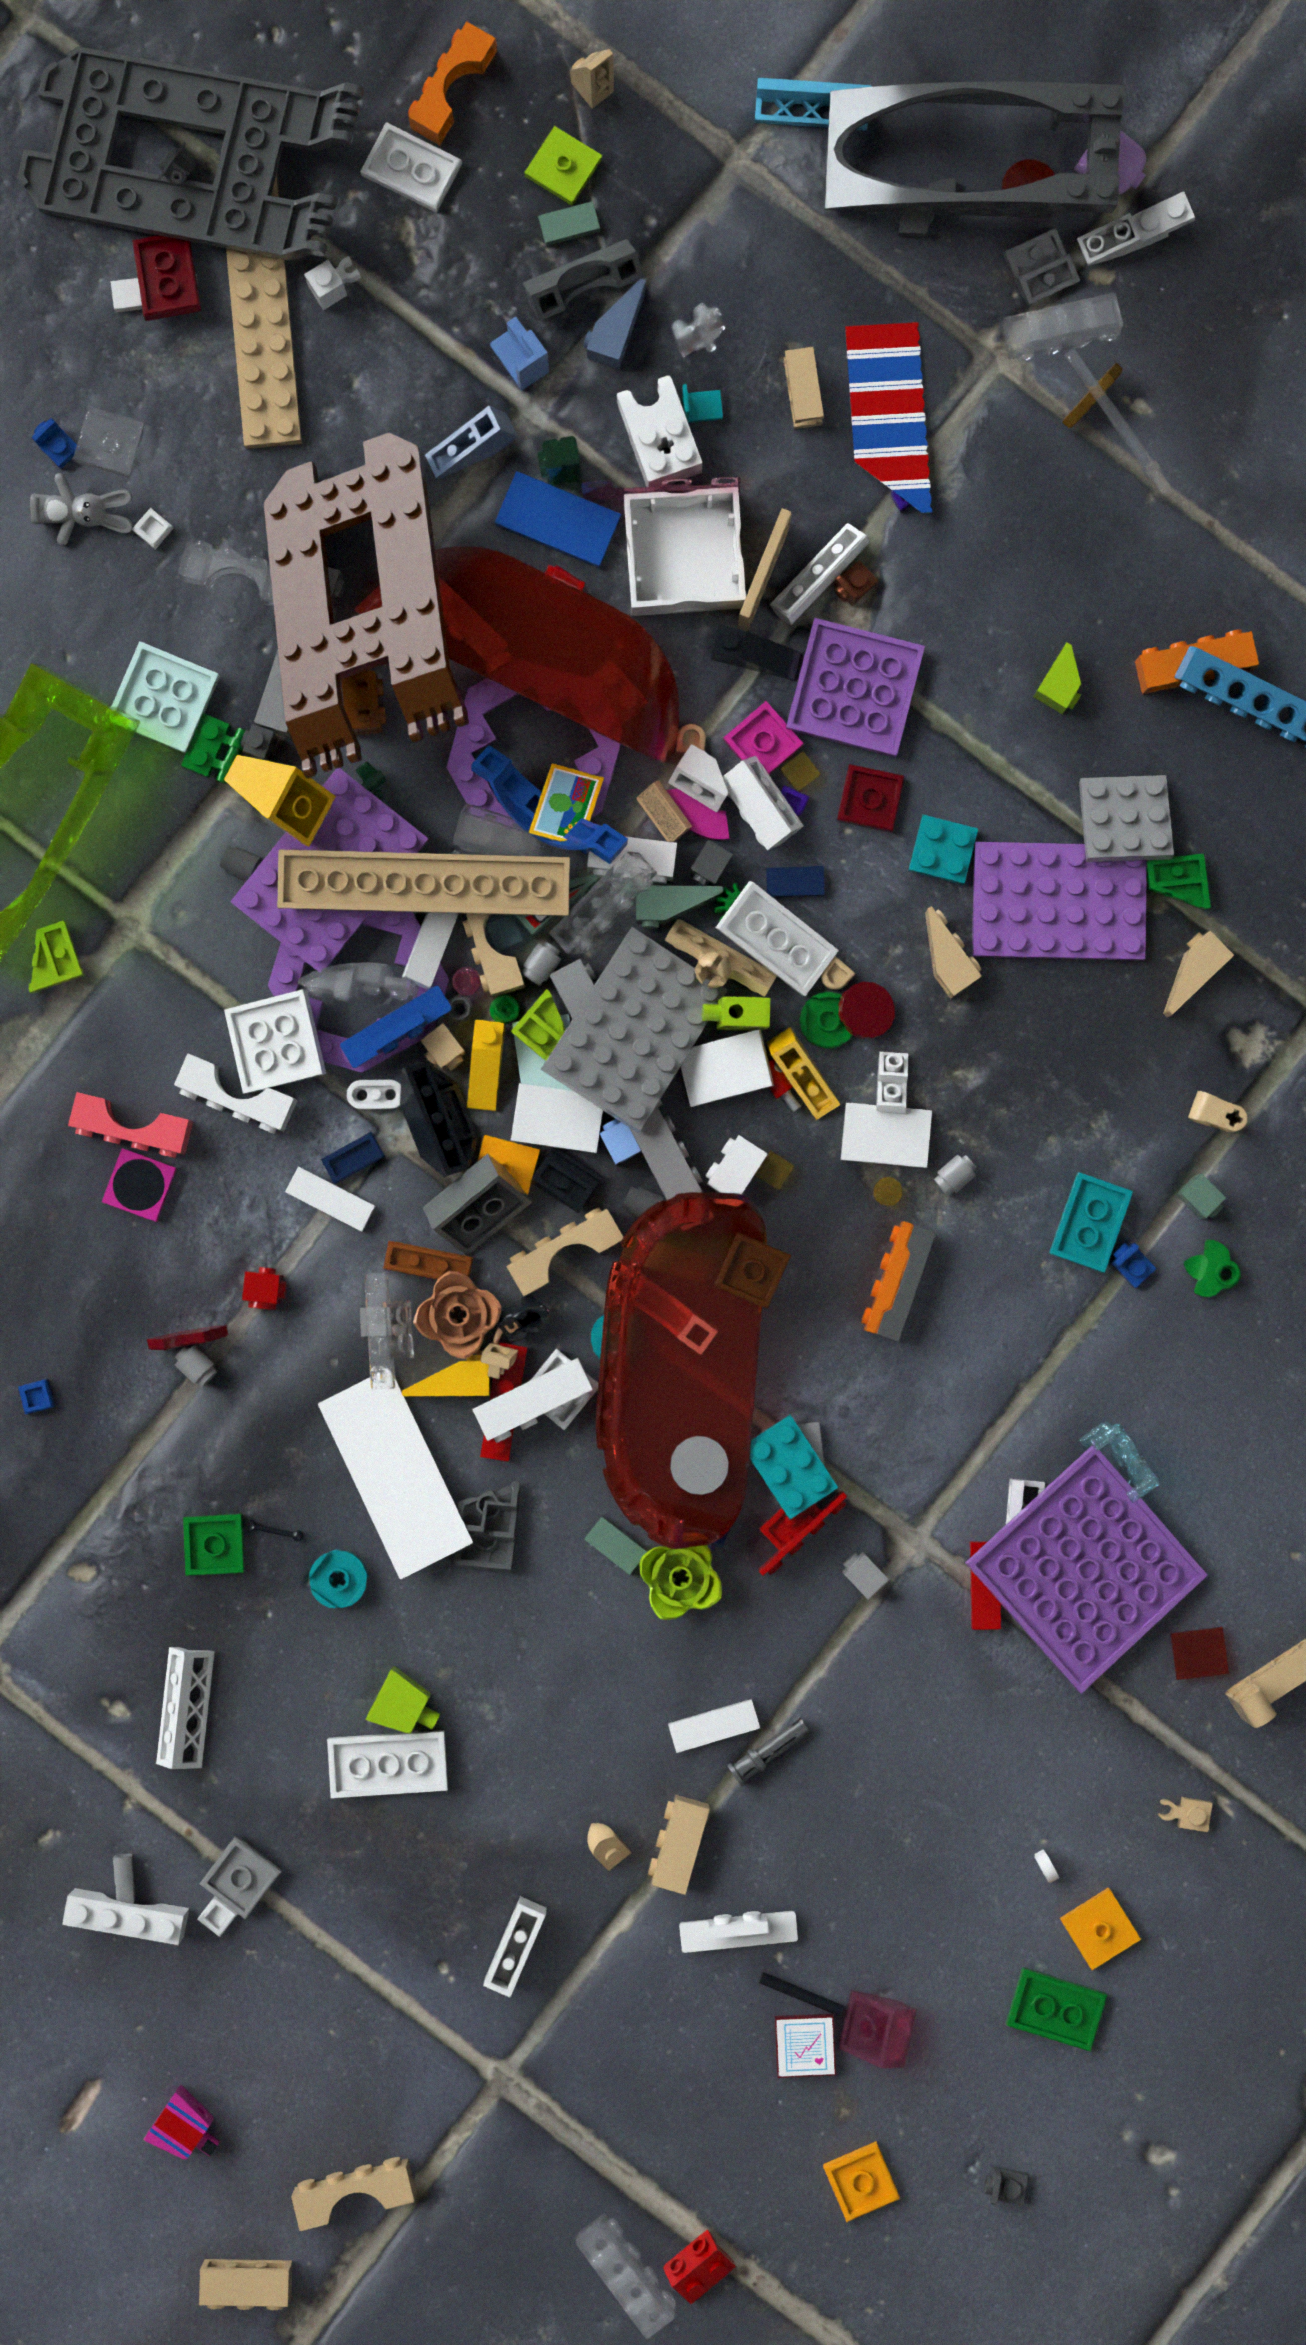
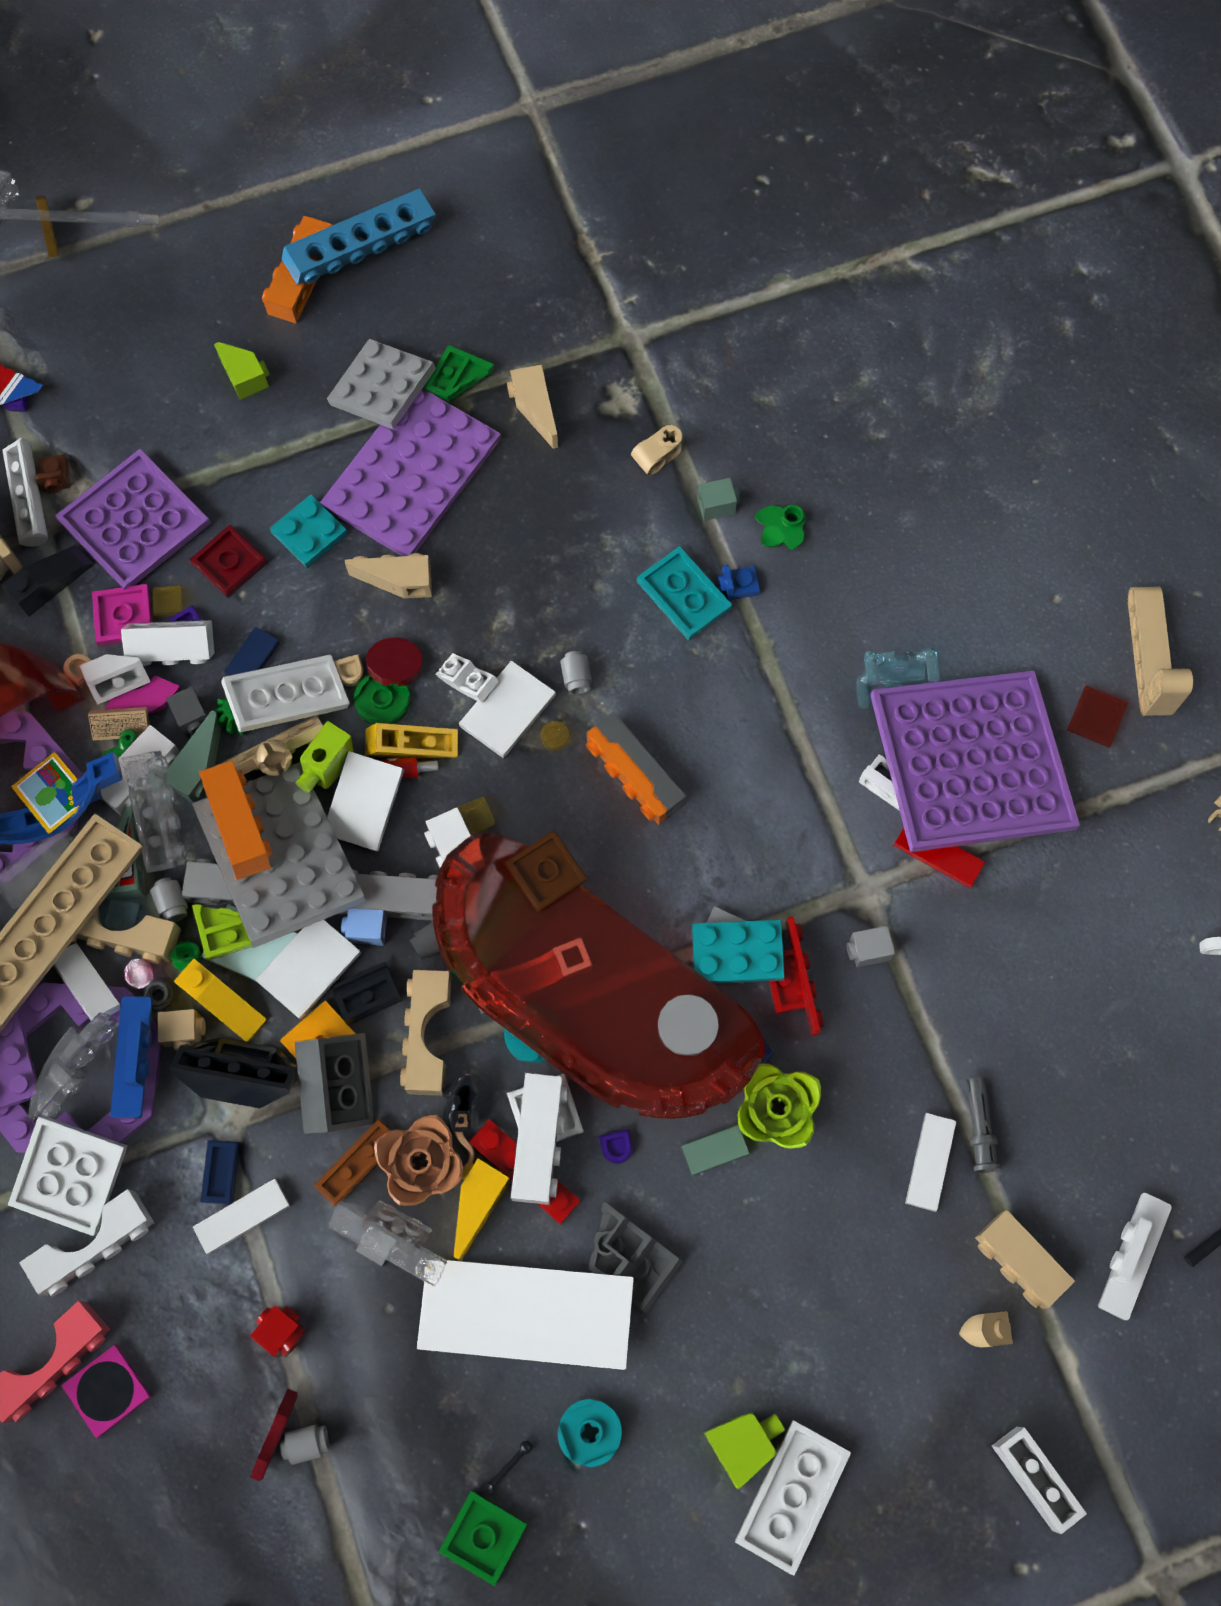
camera: 55 degrees left, 15 degrees down
white plate [347,1080,401,1110] -> none
tan tile [481,1343,518,1379] -> none
none -> green arm [104,729,138,758]
none -> orange brick [199,760,273,880]
none -> dark purple tile [599,1129,632,1164]

